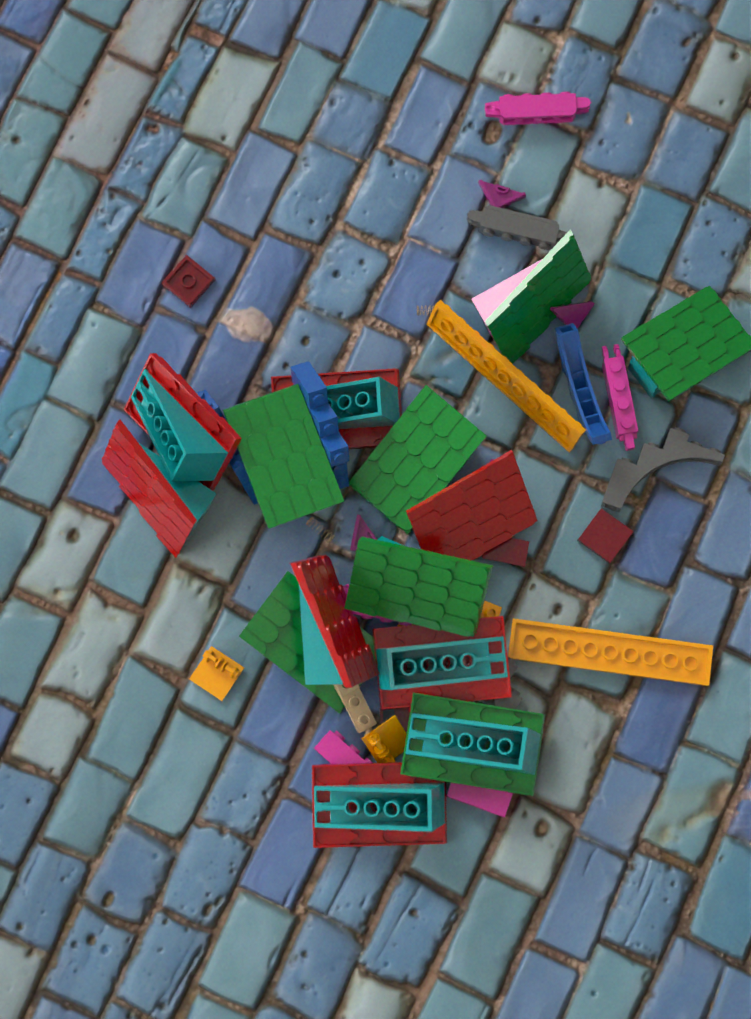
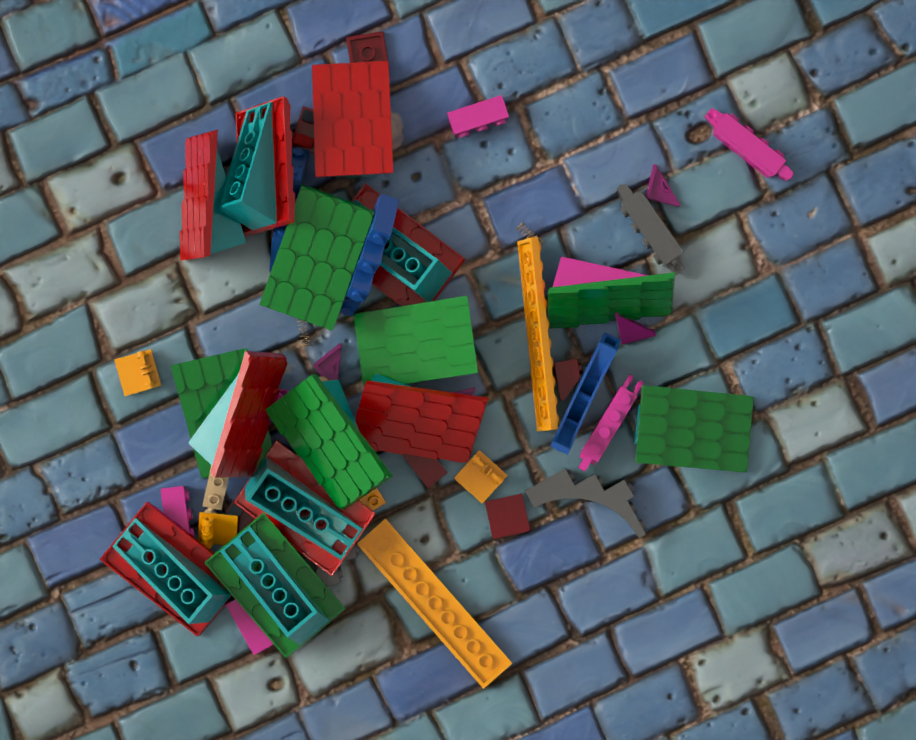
camera: 35 degrees right, 10 degrees up
none -> piece [292,106,315,153]
none -> red piece [312,61,394,179]
none -> dark pink brick [447,95,509,138]
none -> light orange hinge [454,450,508,504]
none -> dark red slope [554,359,583,401]

